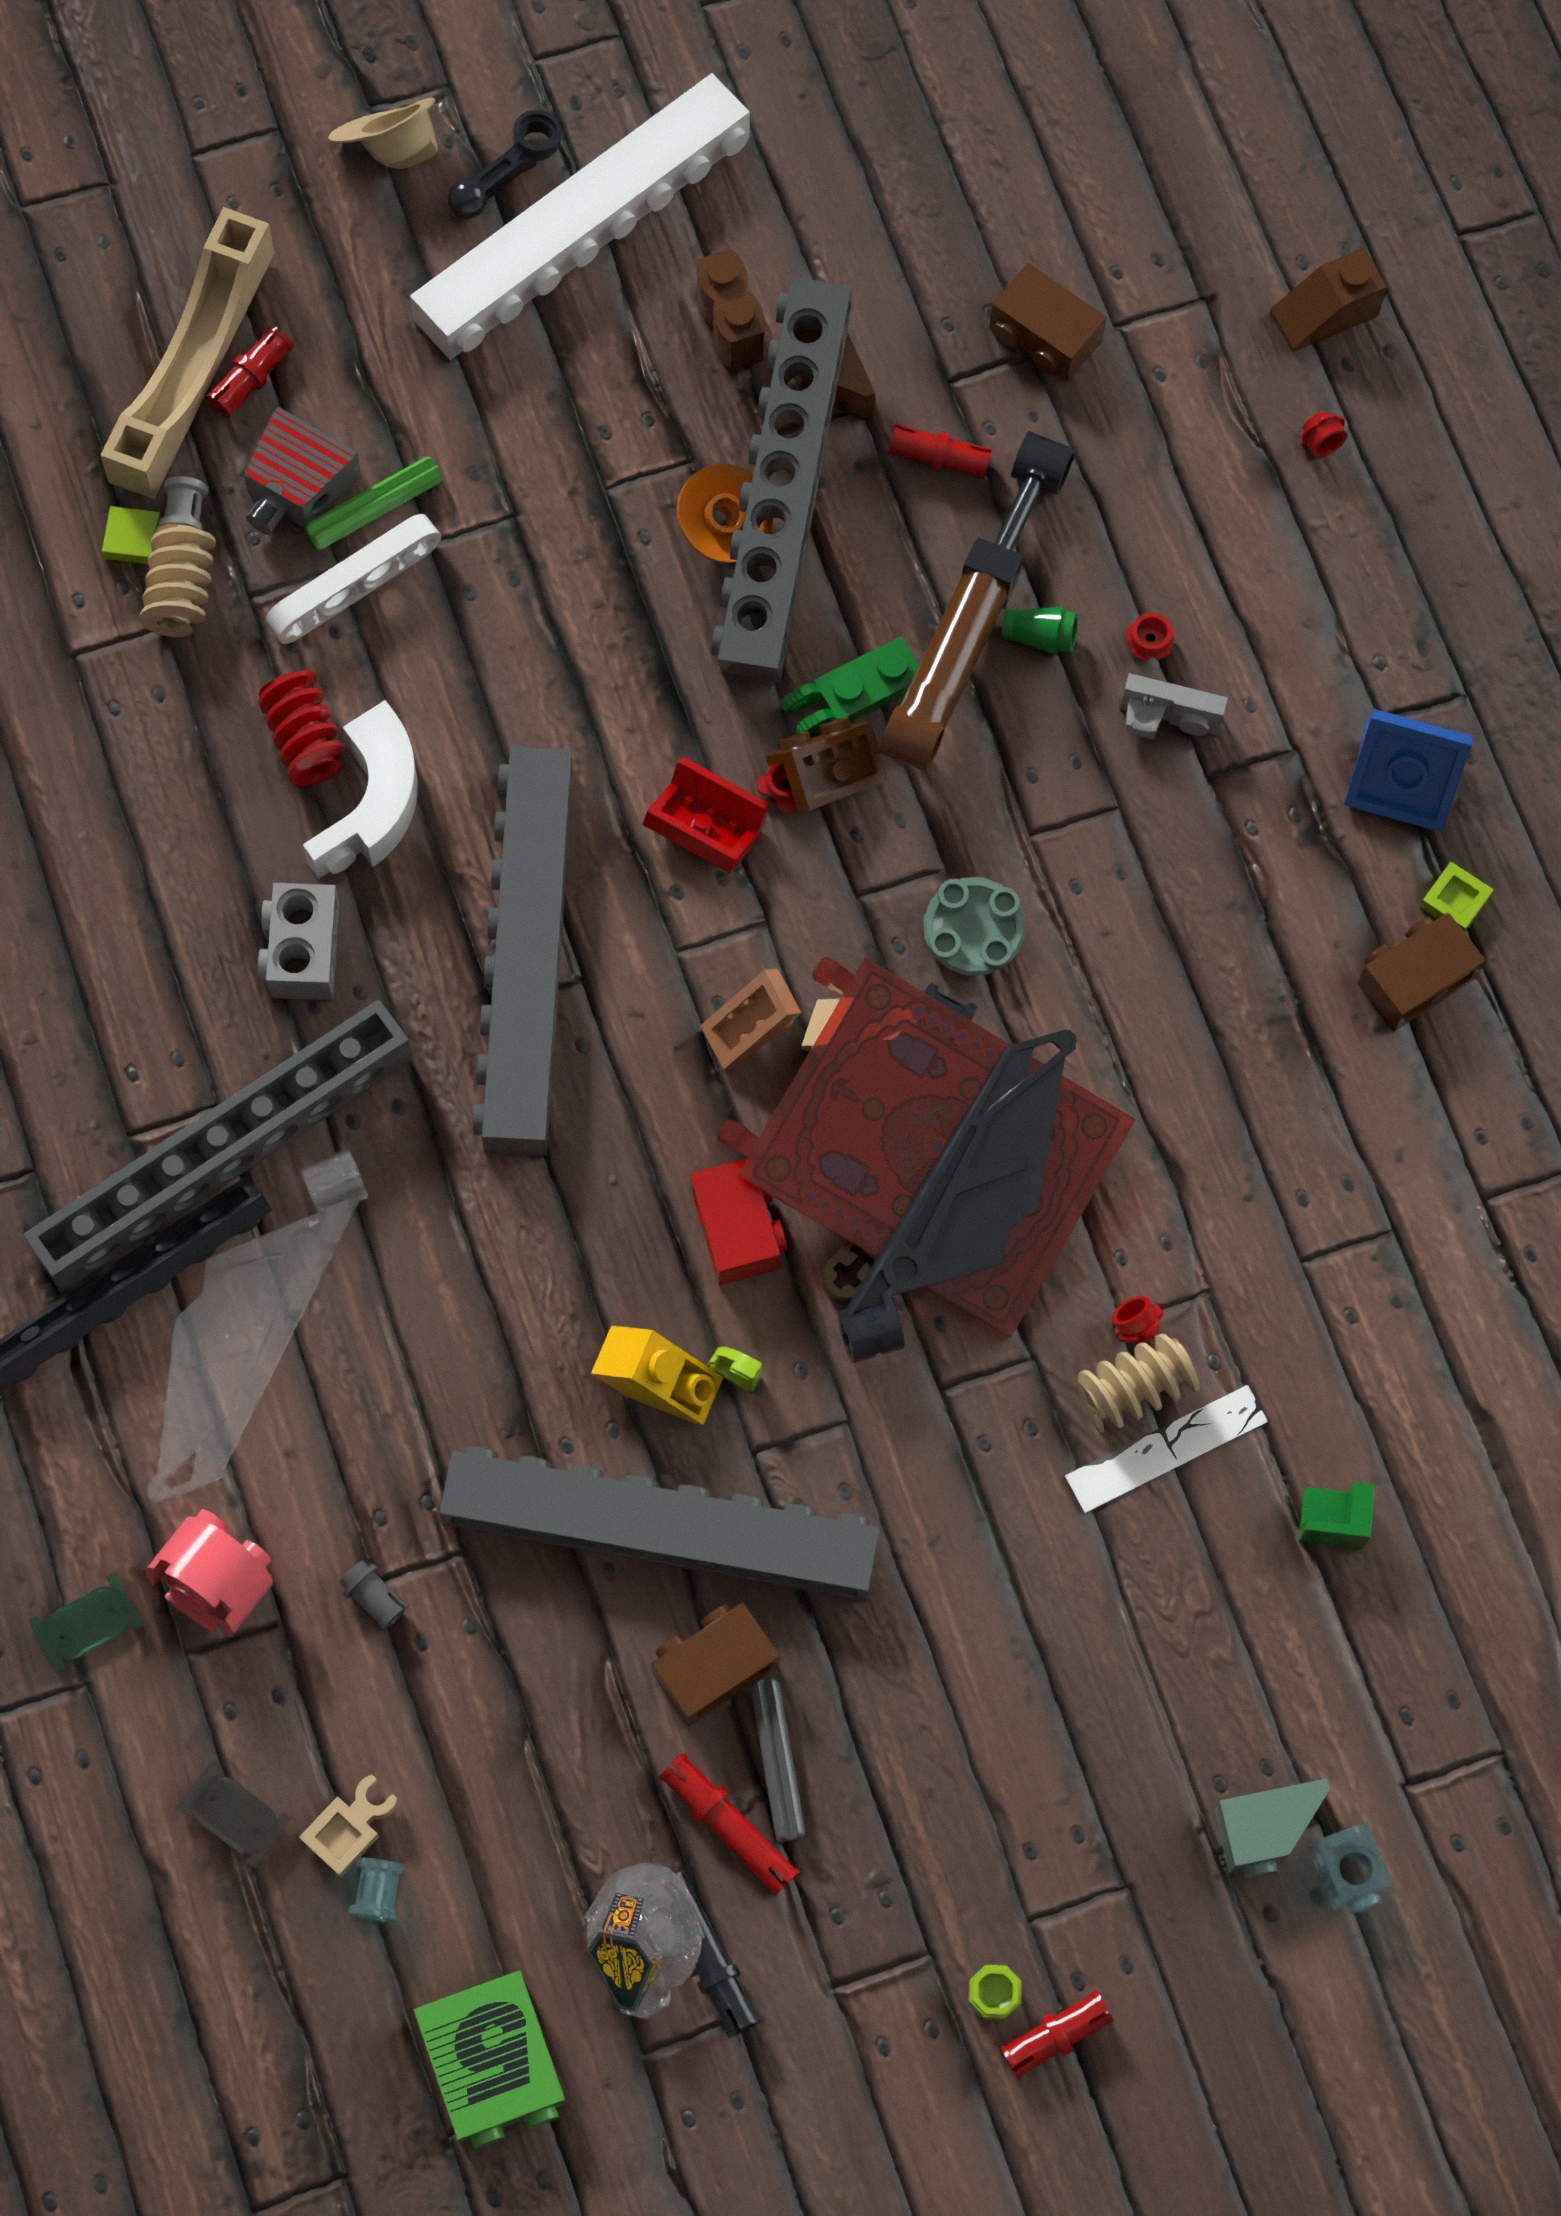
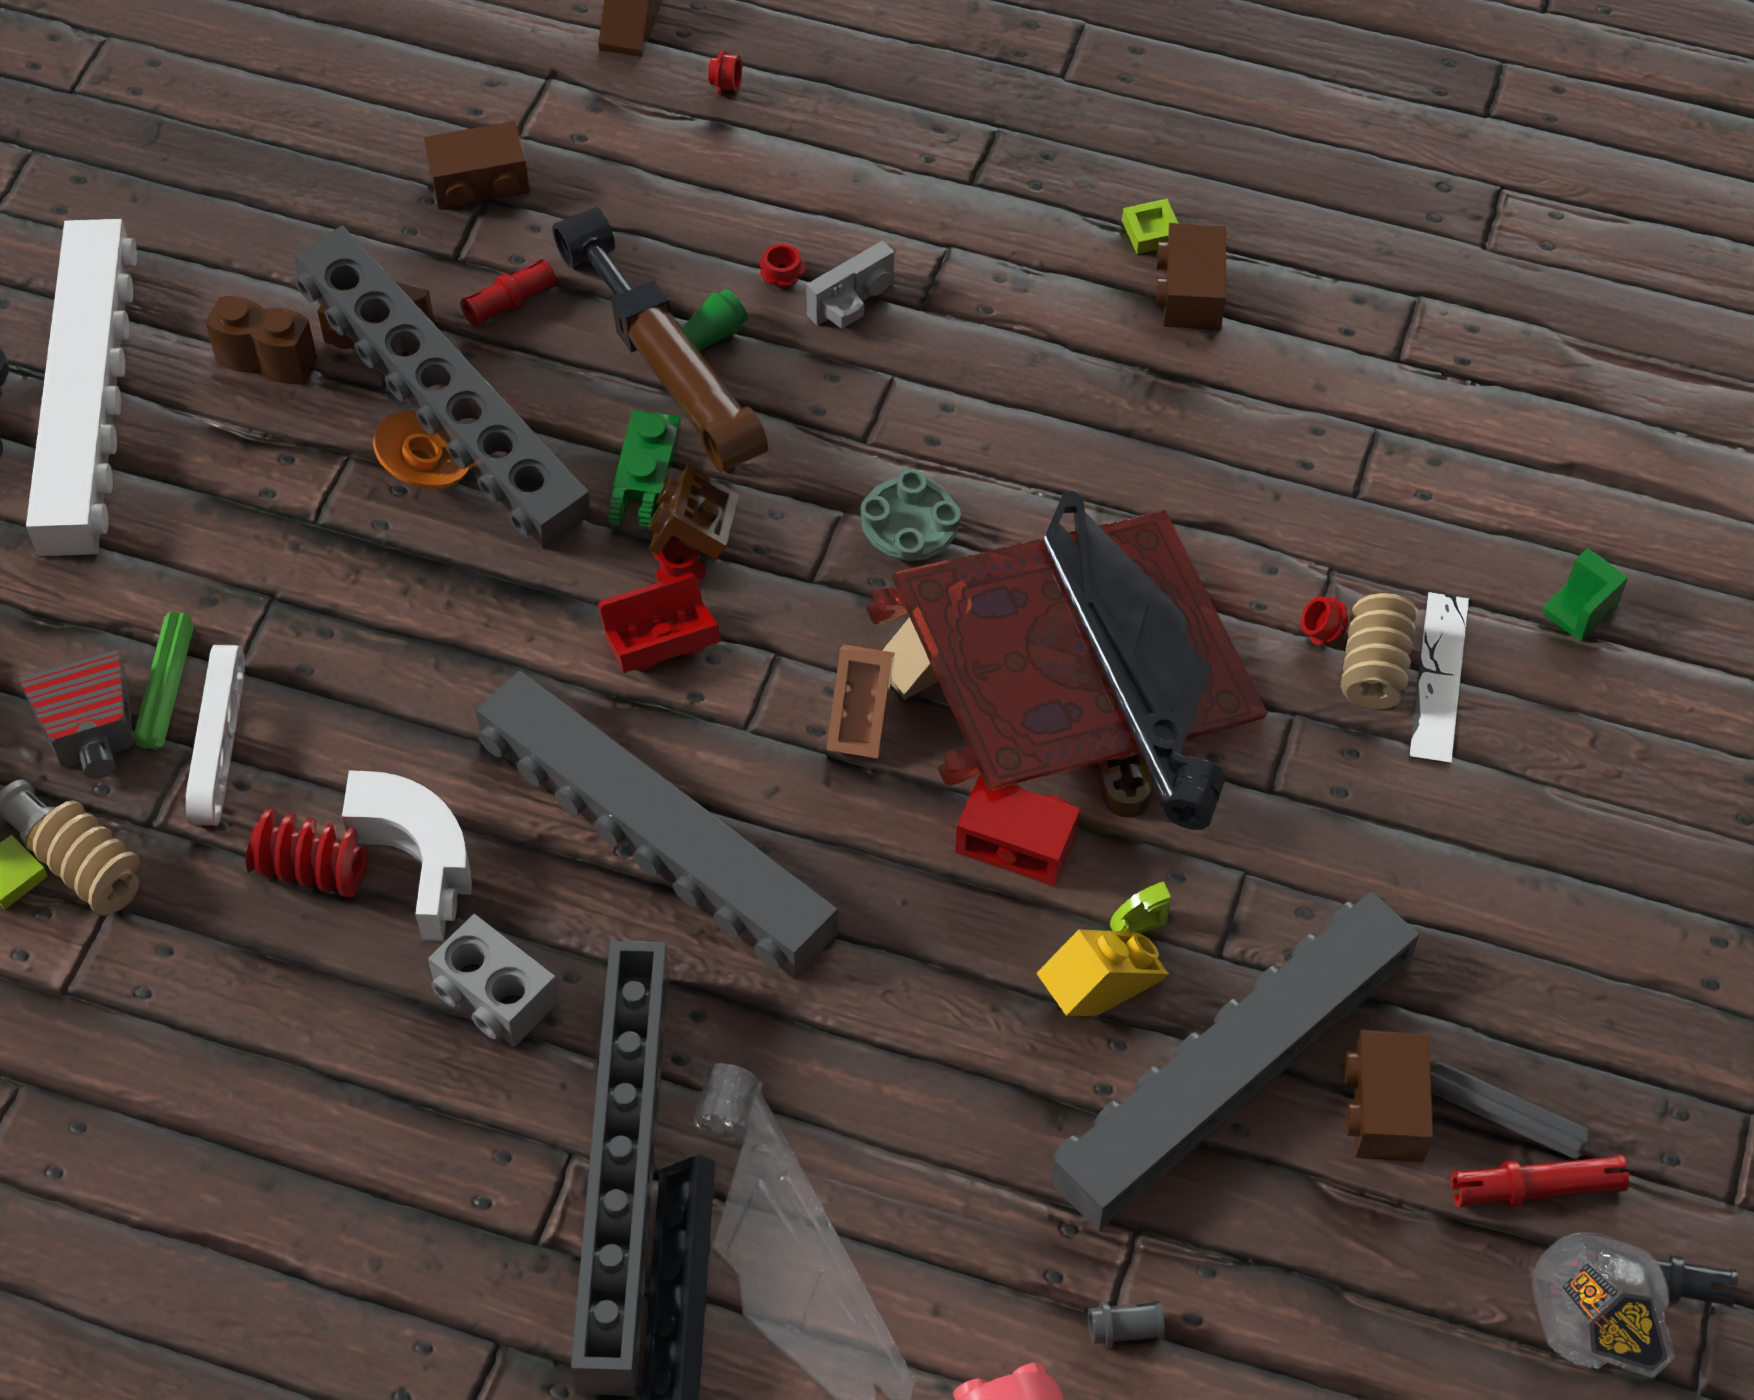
camera: 50 degrees left, 15 degrees down
blue bracket [1344,709,1473,832] -> none

